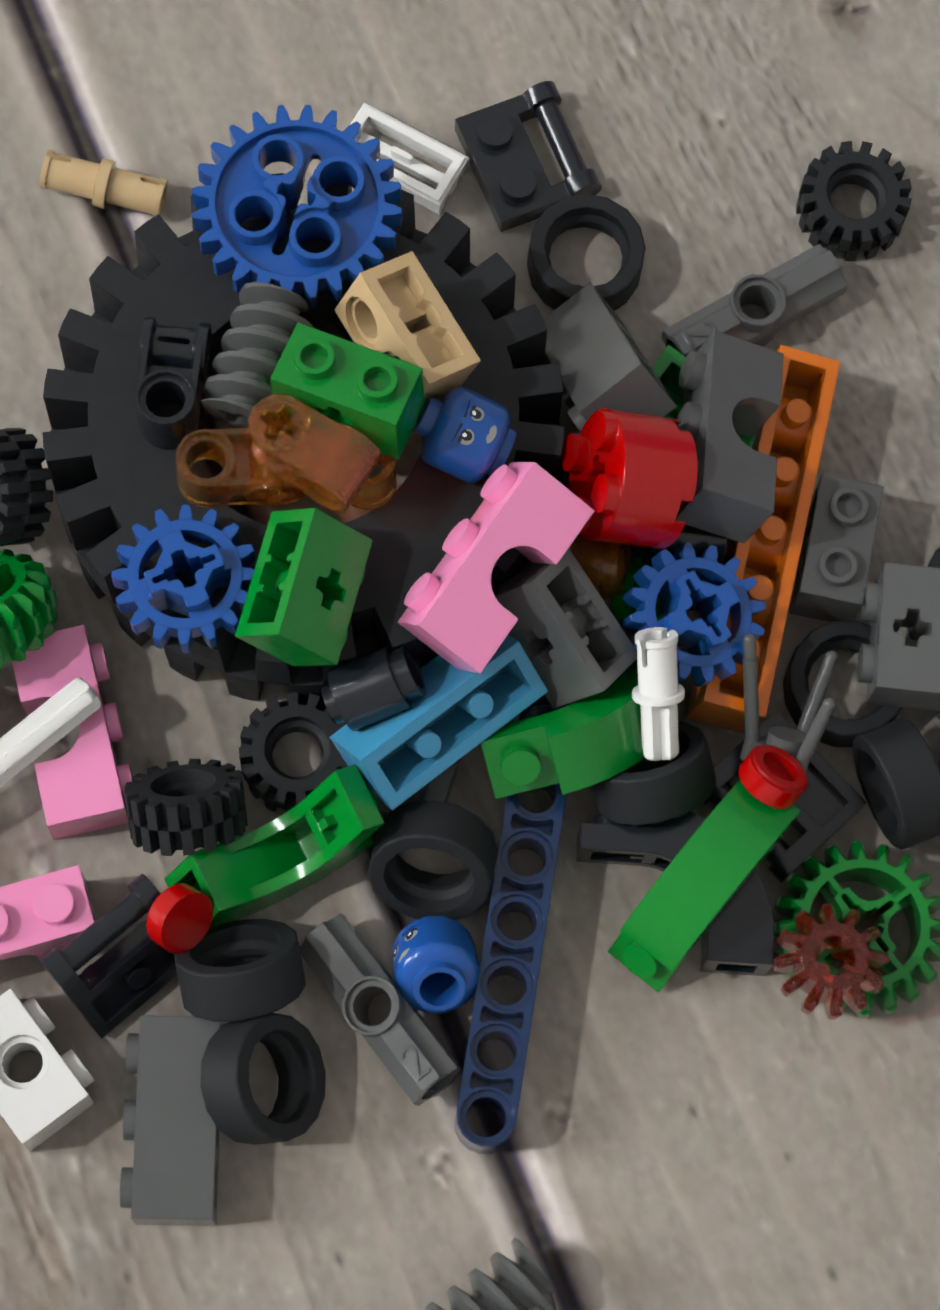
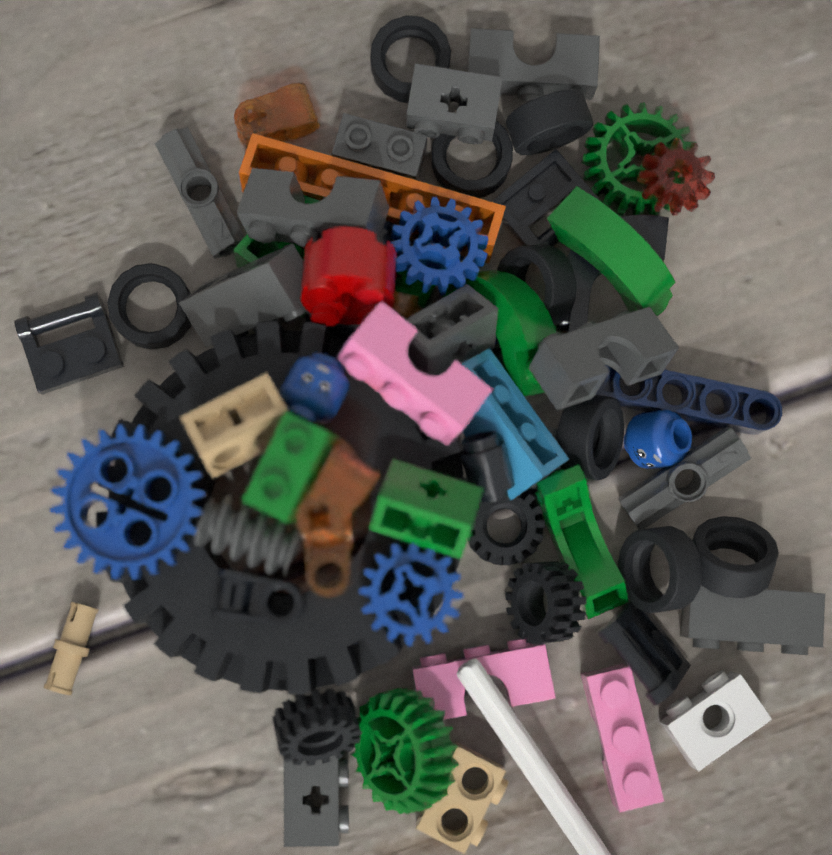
camera: 85 degrees left, 10 degrees up
red tile [146,883,213,954] -> none
white tile [350,103,469,215] -> none
white axle [632,627,685,761] -> none
red tile [738,745,808,809] -> none
dark grey plant [740,633,838,773] -> none
black tyre [796,141,912,261] -> none
none -> clear orange piece [234,83,321,148]
none -> dark grey arch [529,307,679,410]

